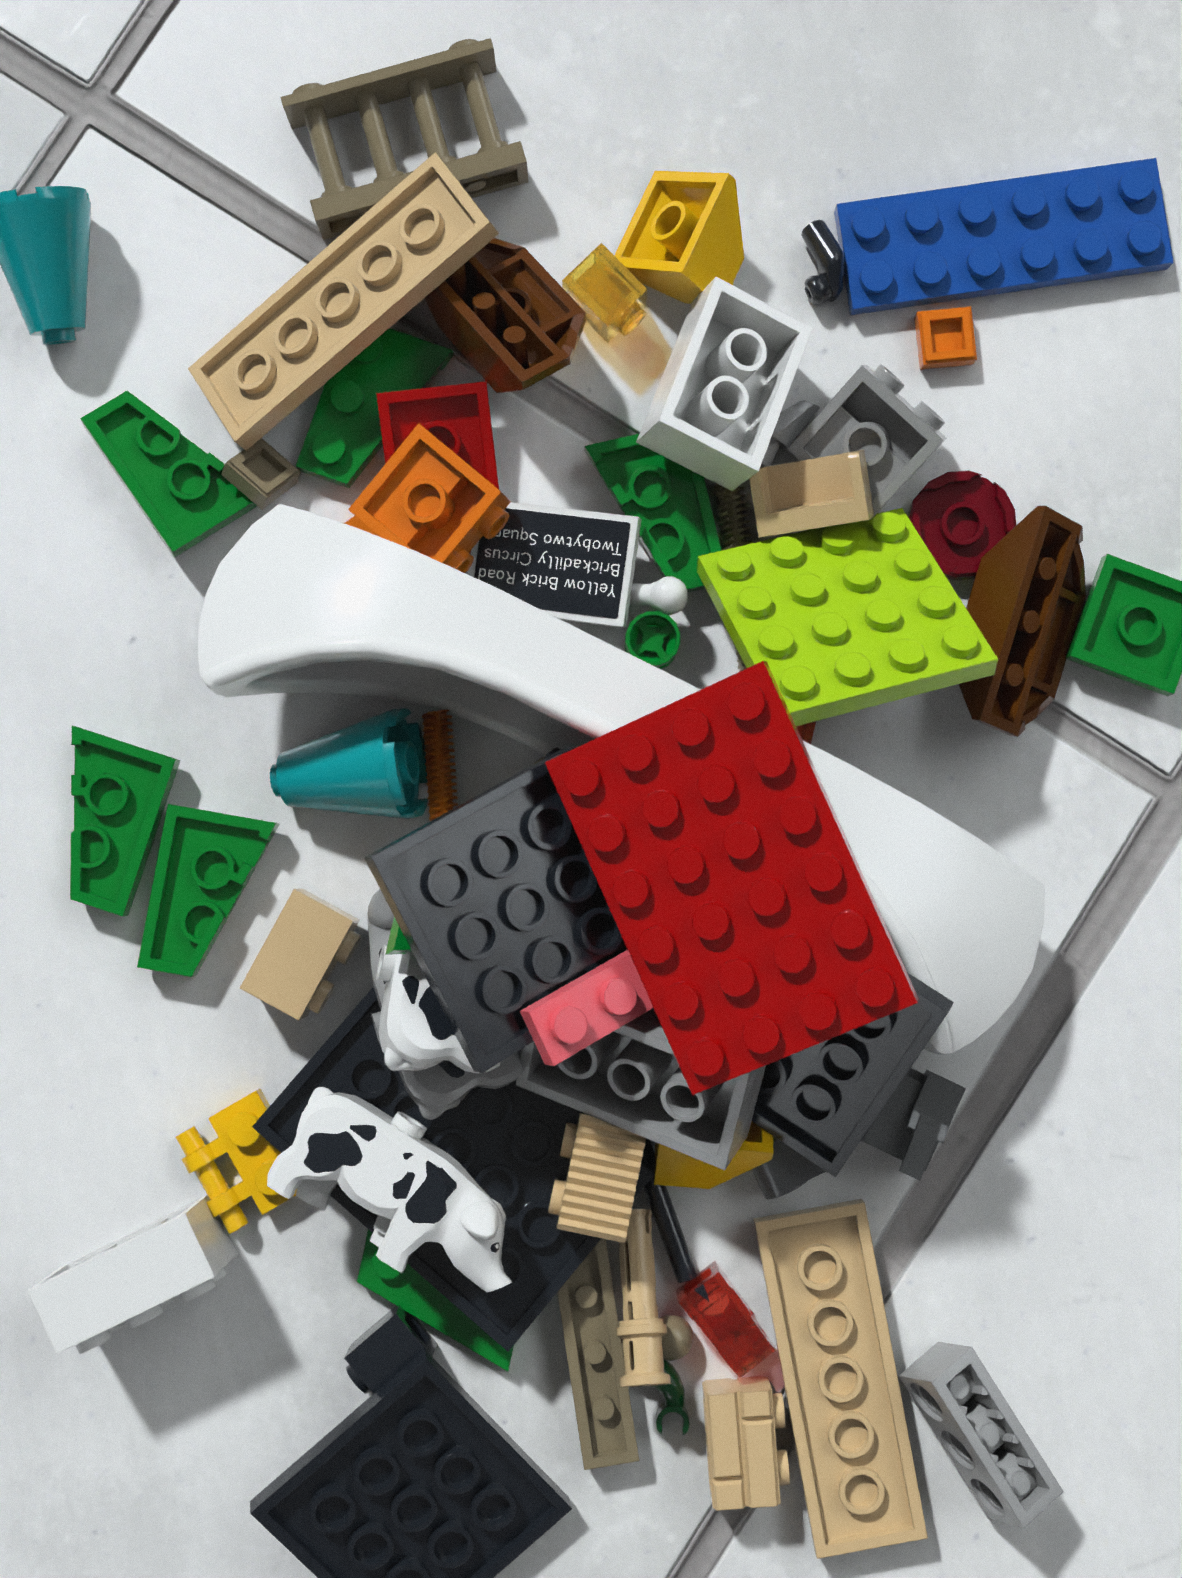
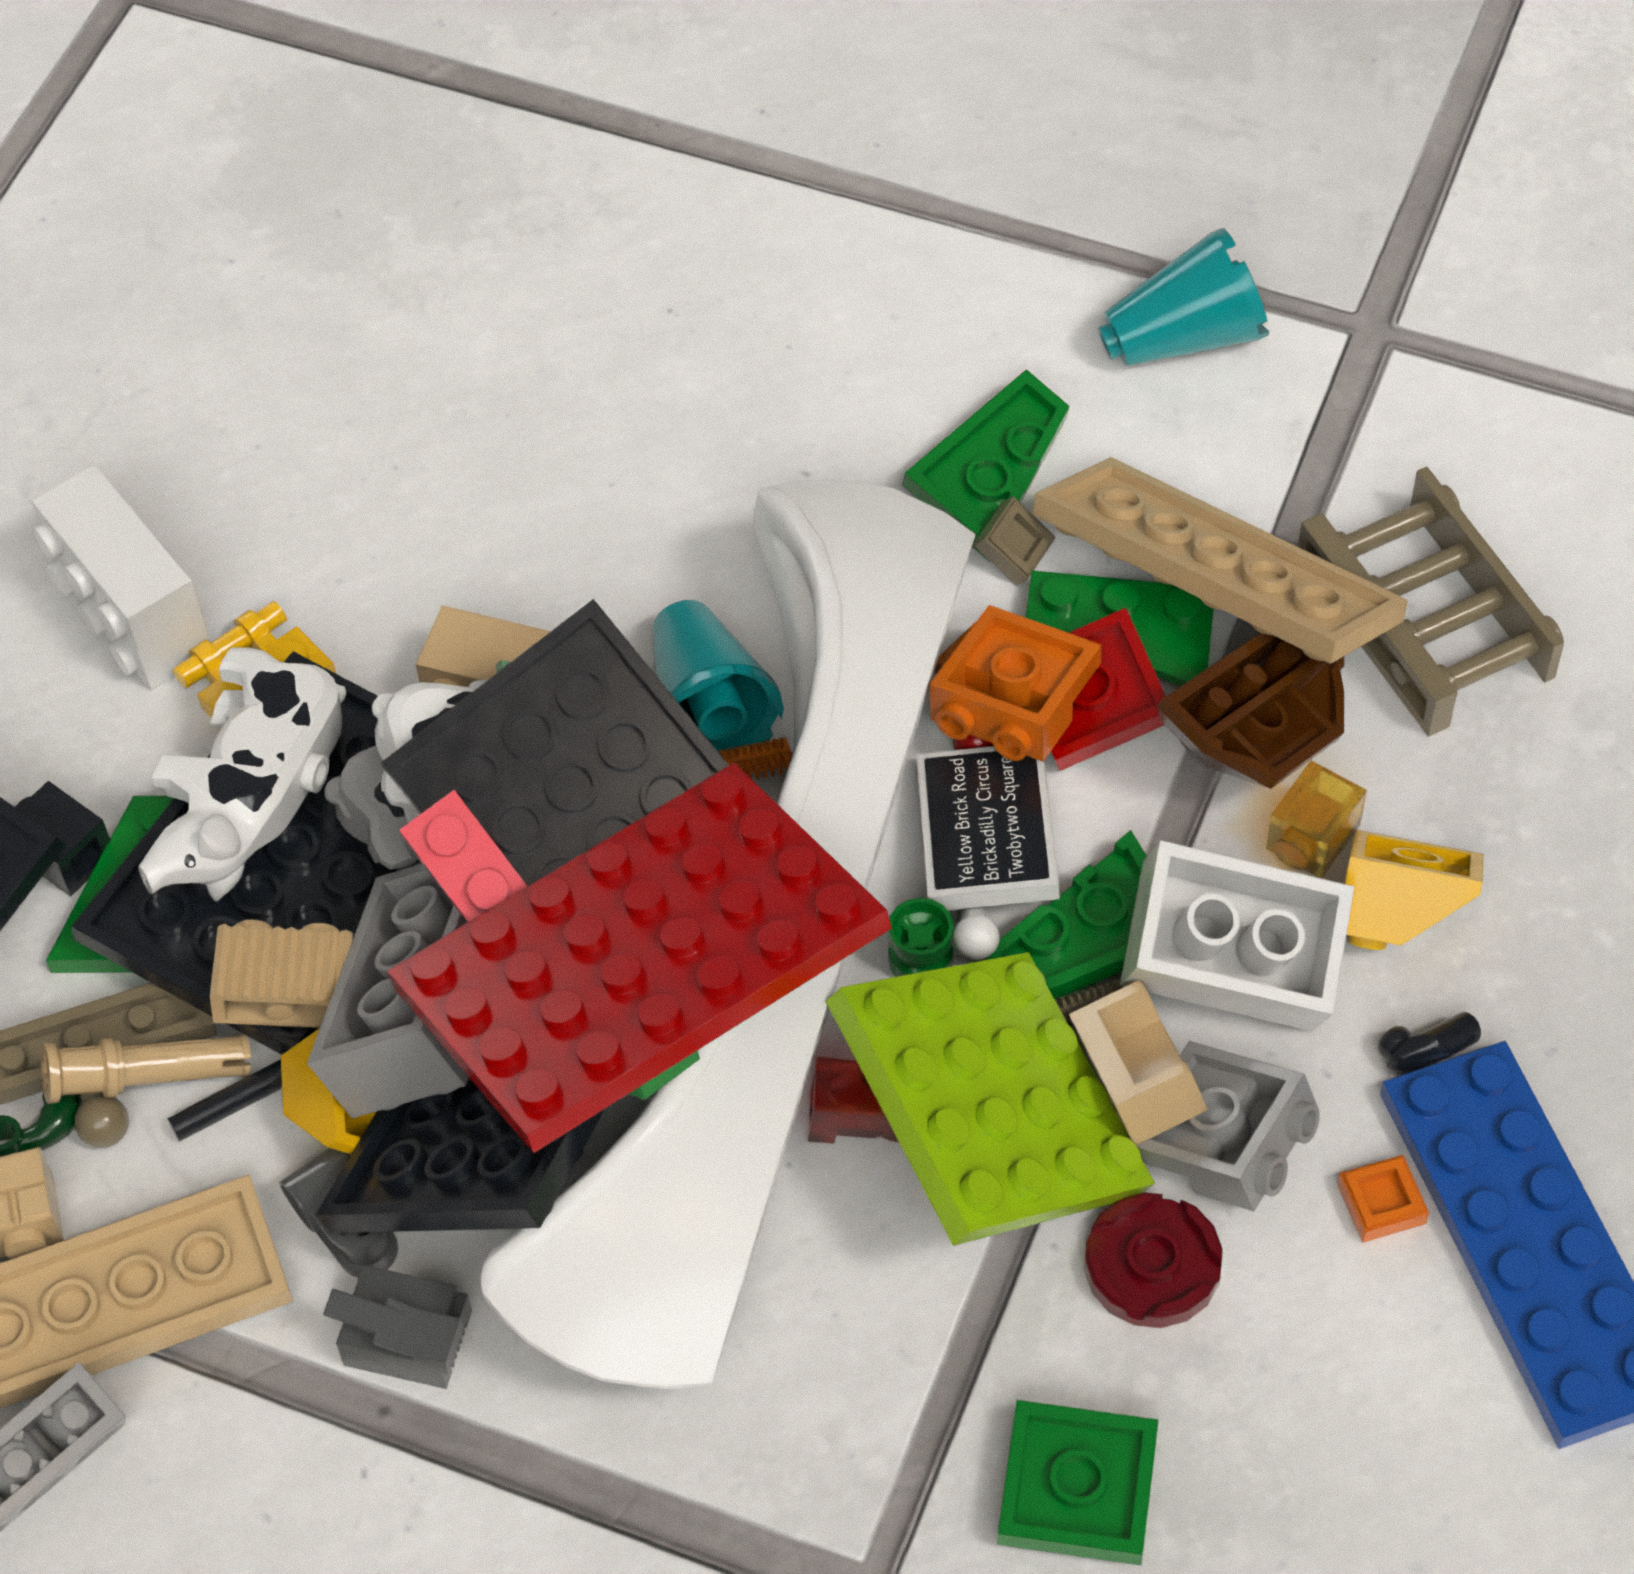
camera: 80 degrees right, 30 degrees down
green wing [70,725,181,917] -> none
green wing [137,804,280,977] -> none
clear red leg [676,1261,776,1378] -> none
light grey bar [760,401,820,468] -> none
reddish brown wedge [958,506,1086,737] -> none

